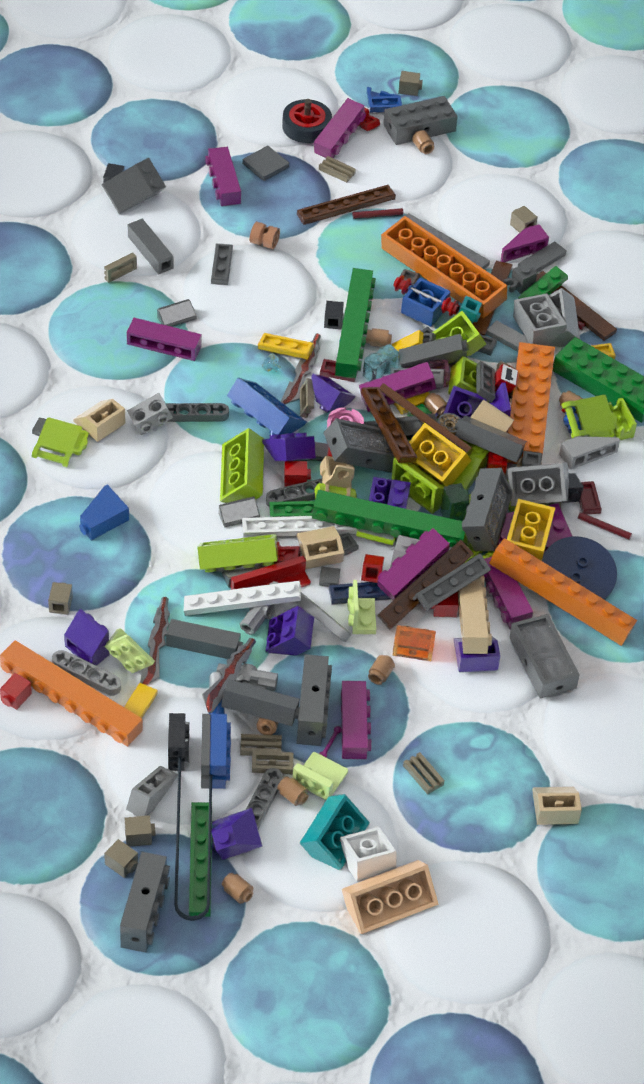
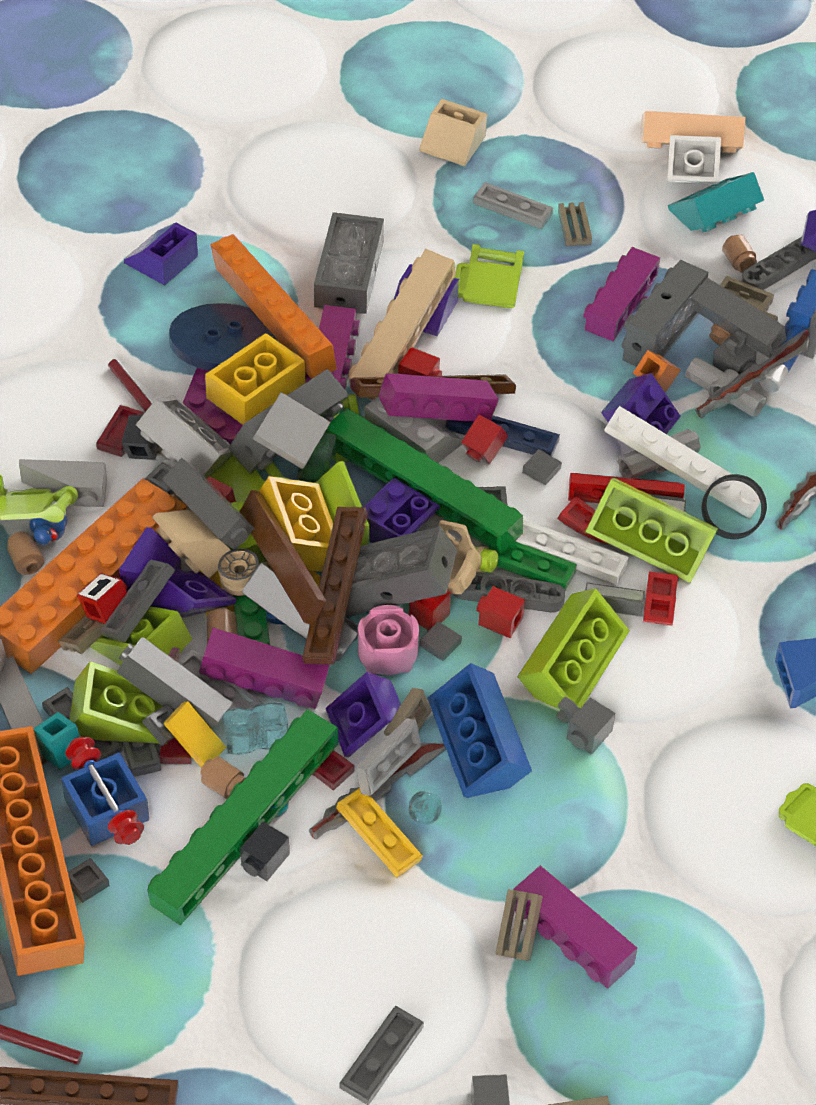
camera: 150 degrees left, 0 degrees up
tan slope [73,399,126,442] -> none
light grey brick [127,393,173,435] -> none
flat silver slope [157,299,197,327] -> none
dark grey beam [166,403,229,422] -> none
dark grey brick [166,619,243,661] -> none
nougat wheel [249,221,280,249] -> none
dark purple slope [262,433,316,461] -> none
yellowish green bracket [293,752,348,800] -> none
light grey beam [295,592,352,642] -> none
tan slope [297,526,344,569] -> none
yellowish green bracket [347,580,376,634] -> none
medium nougat brick [368,655,395,685] -> none
clear orange brick [392,625,436,661] -> none
dark grey panel [413,554,491,611] -> none
none -> light grey tile [253,392,330,469]
none -> light grey tile [356,718,421,796]
none -> lime piece [454,244,524,309]
none -> light grey tile [473,182,553,229]
none -> dark tan tile [495,889,543,961]
none -> dark grey brick [556,696,616,754]
none -> orange brick [633,350,681,392]
none -> red slope [643,571,678,626]
none -> black tyre [701,474,767,539]

